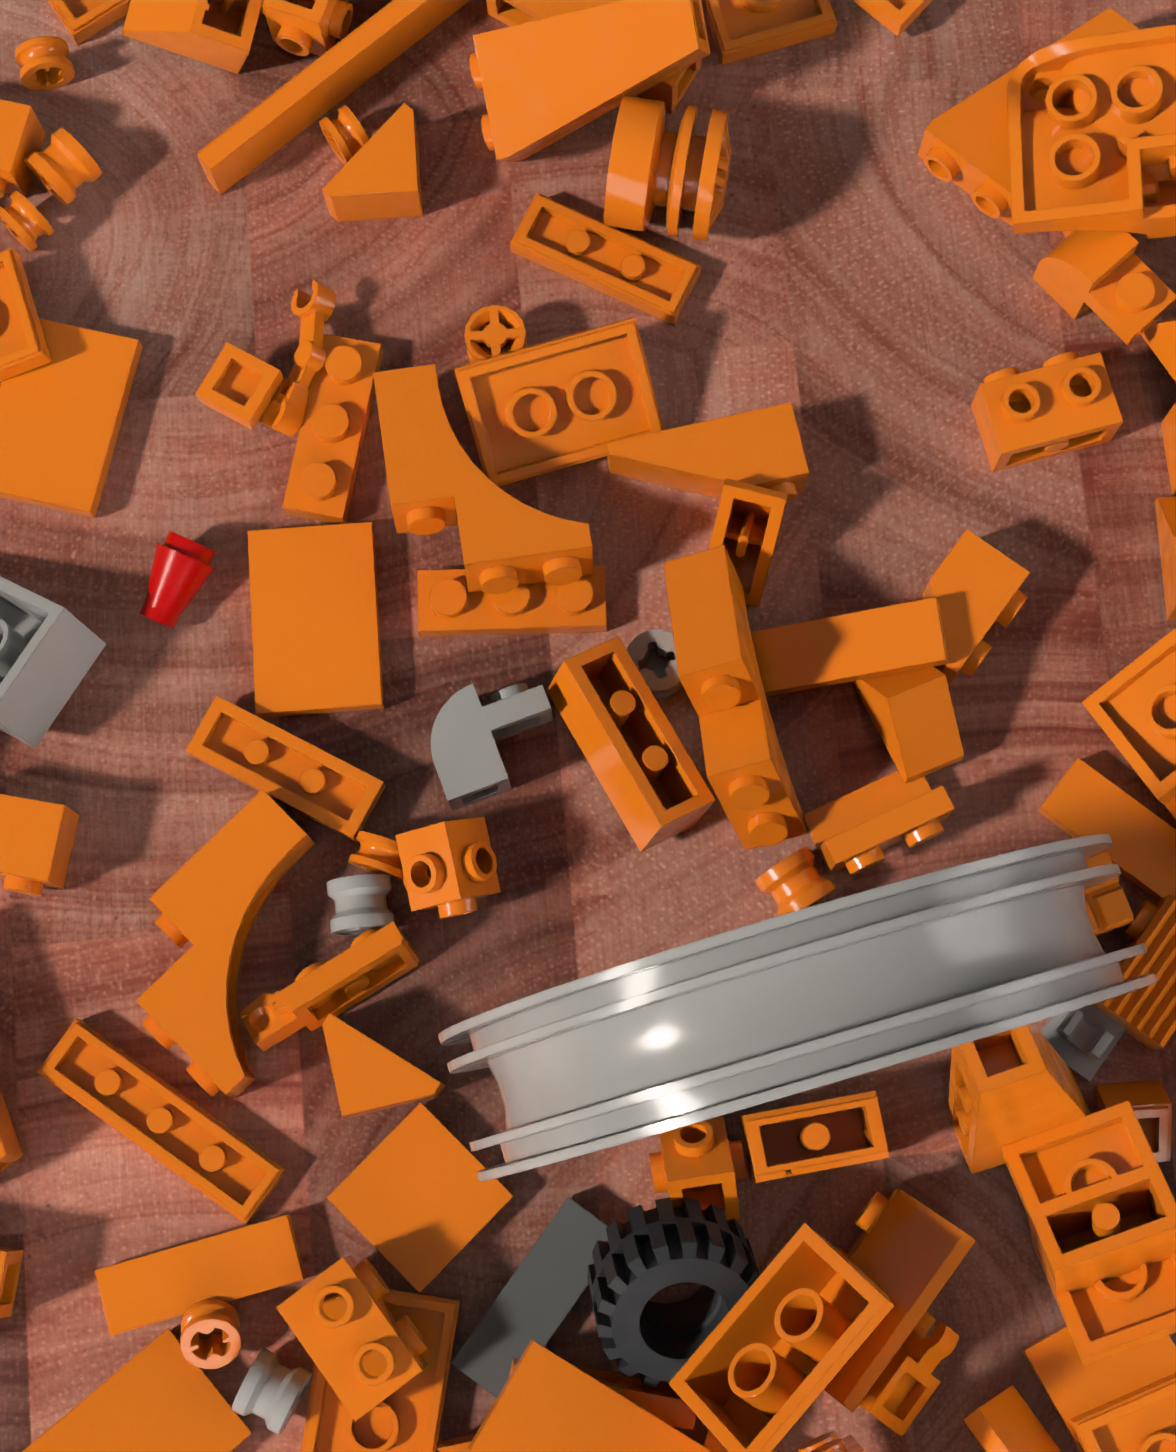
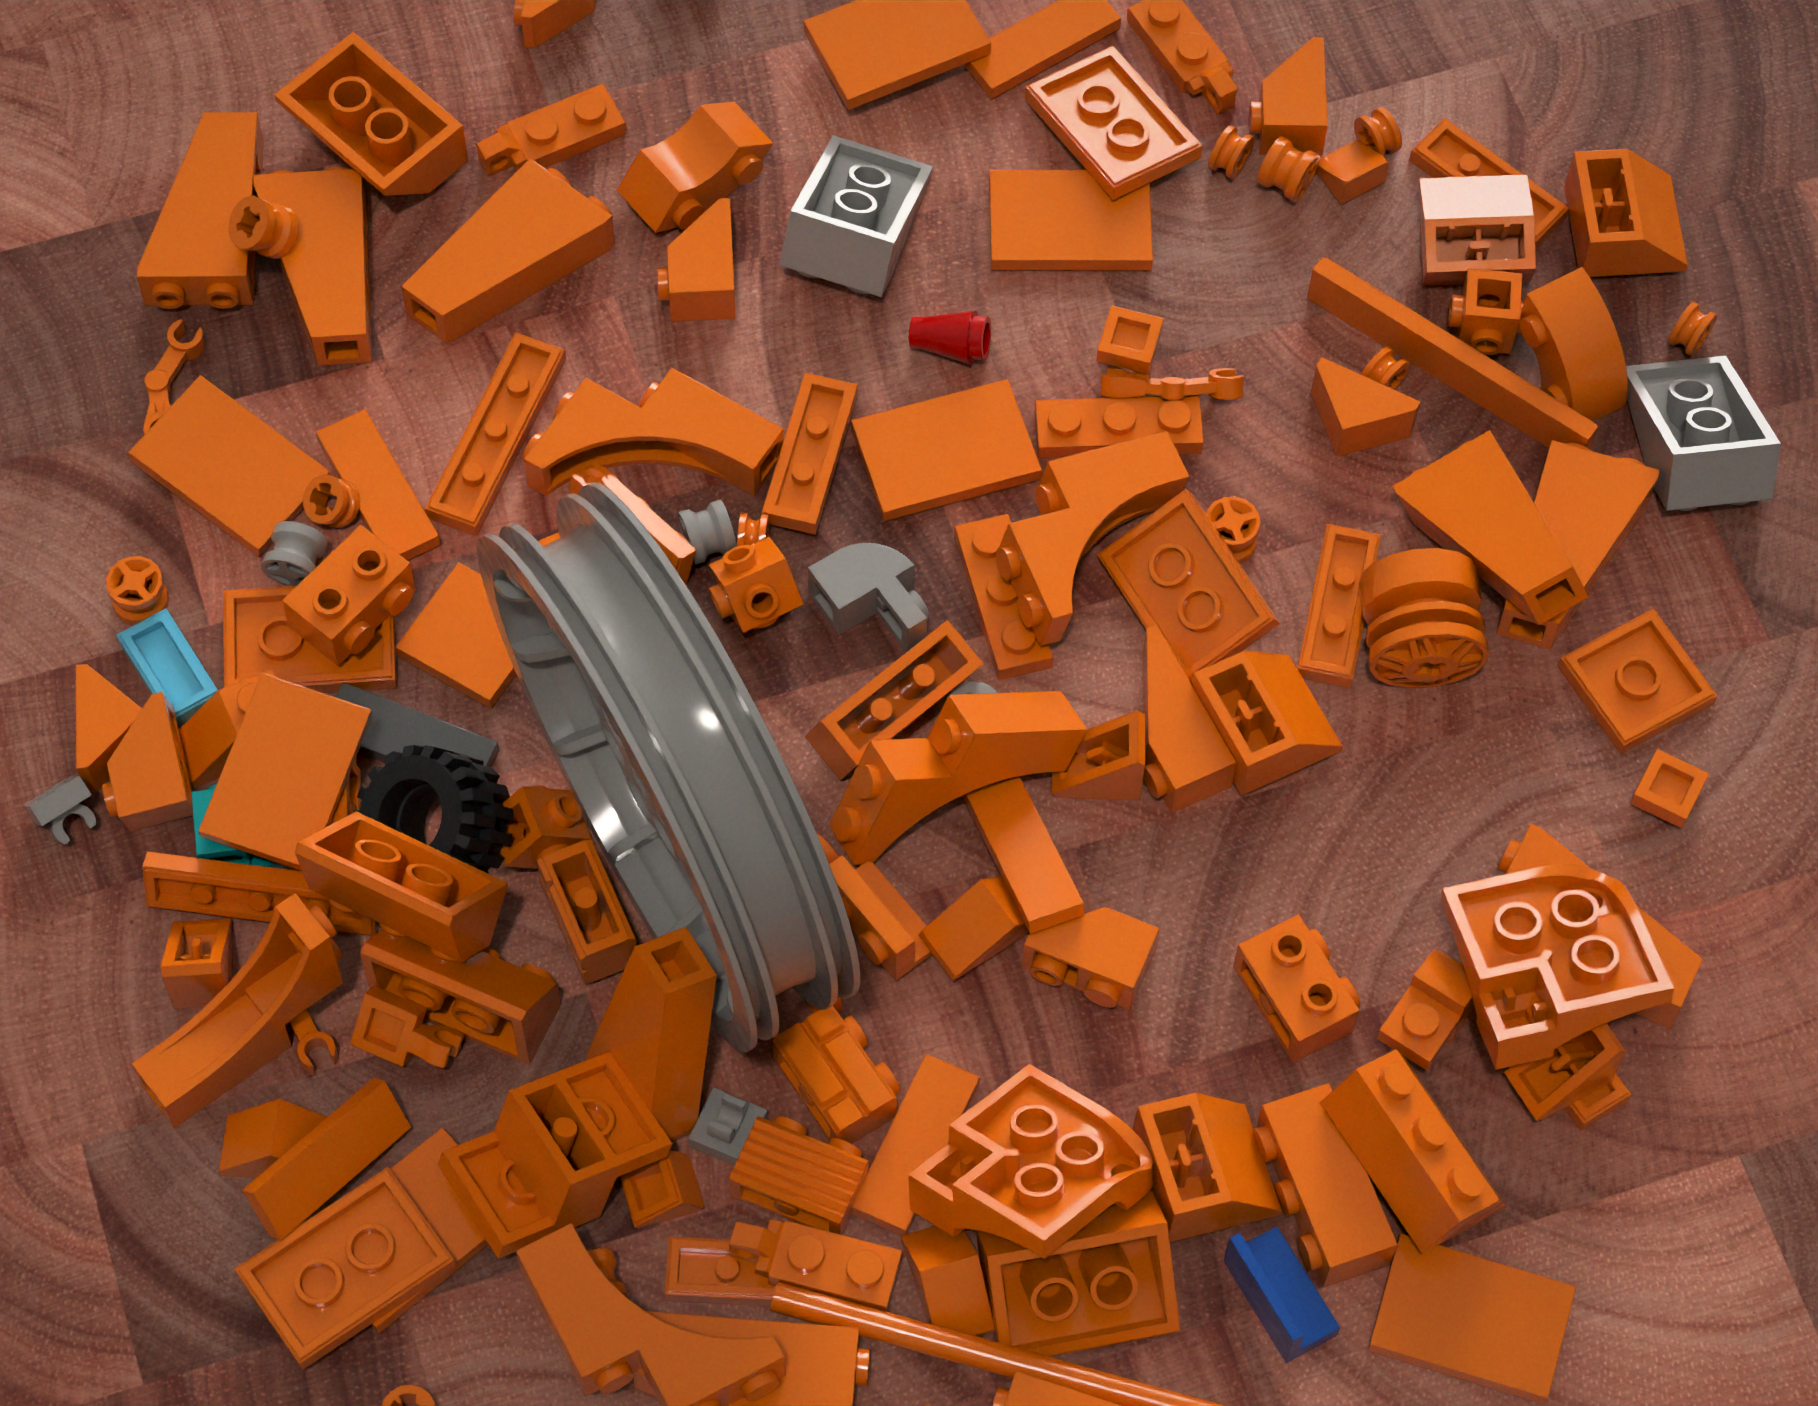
camera: 70 degrees right, 15 degrees down
none -> orange slope [1191,651,1343,796]
none -> orange slope [1316,140,1389,205]

